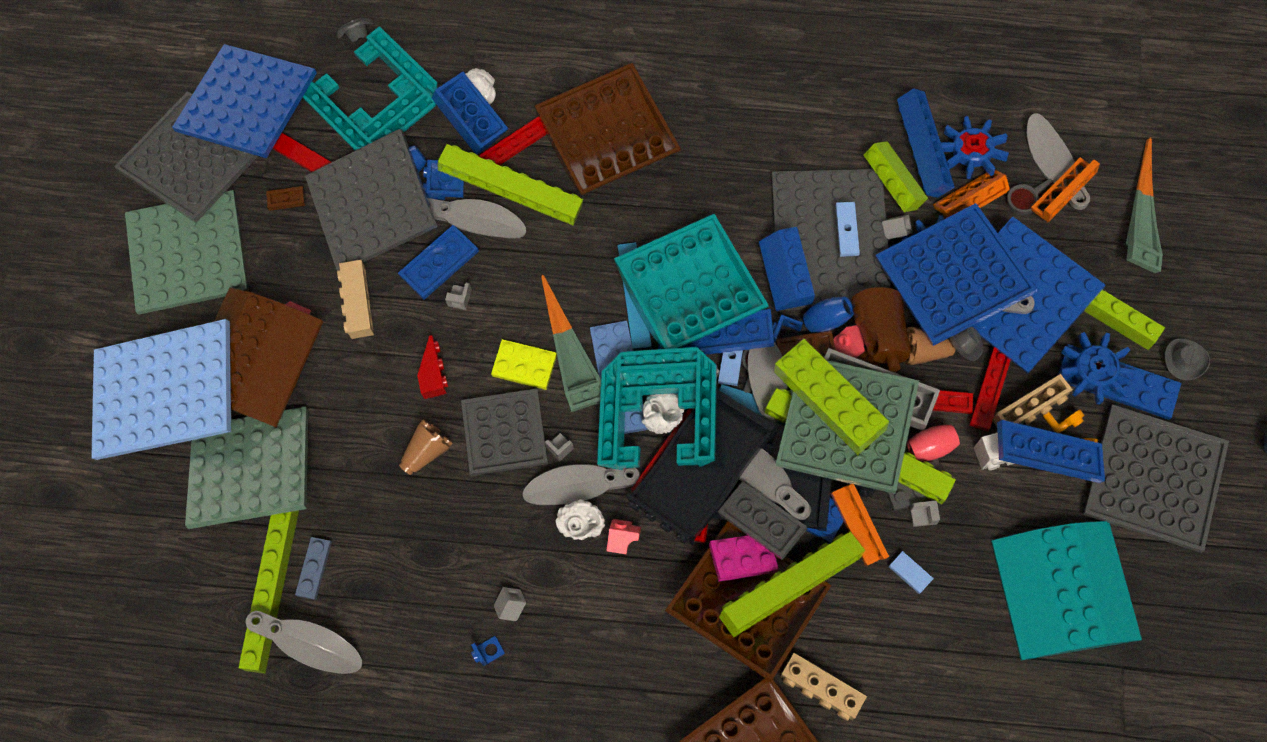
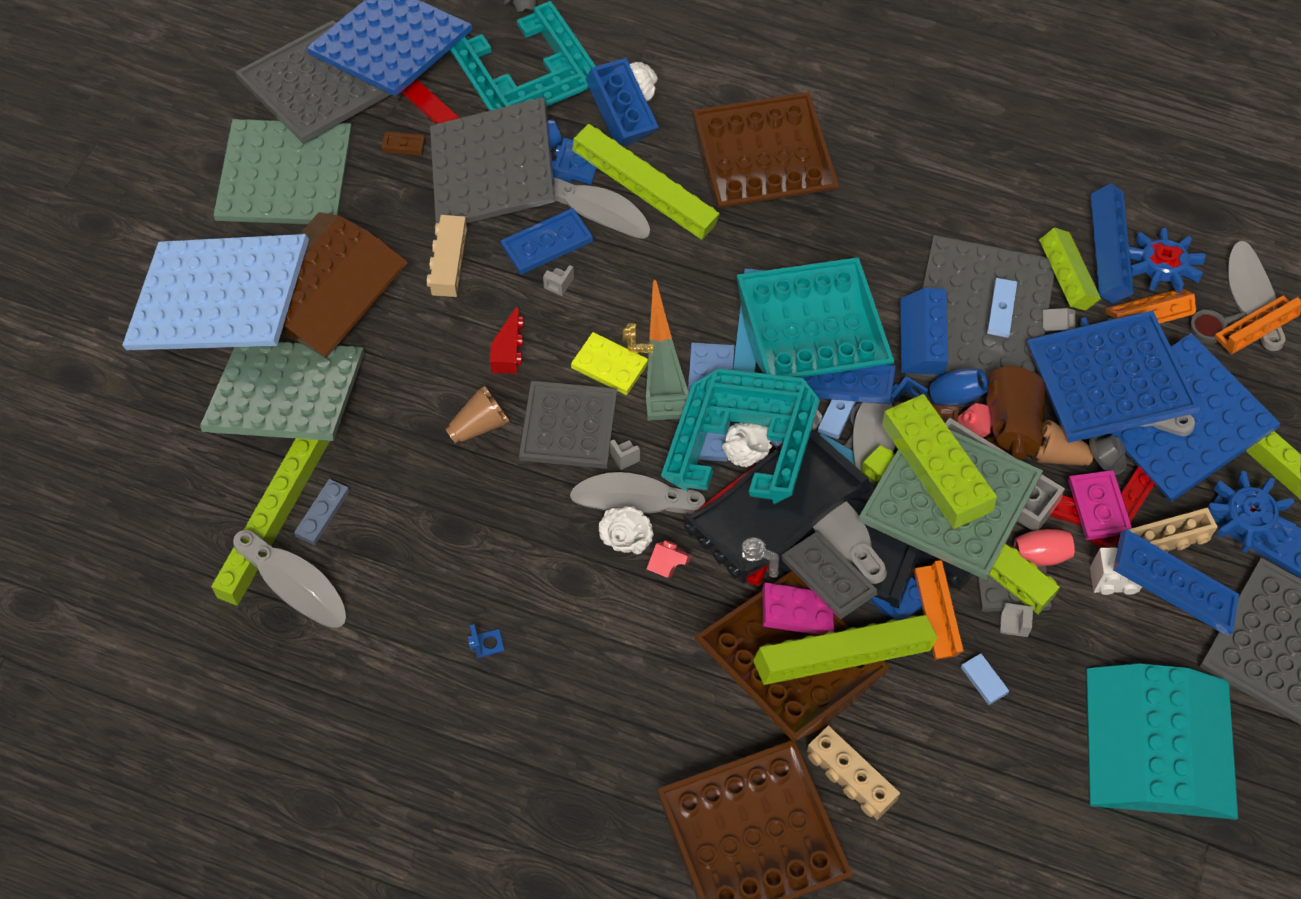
camera: 10 degrees right, 10 degrees down
red plate [478,116,547,165] -> none
light grey panel [494,587,526,621] -> none
light orange plate [1043,410,1085,433] -> none
none -> clear yellow plate [623,323,654,353]
none -> clear plate [742,538,779,577]
none -> dark pink plate [1068,470,1132,540]

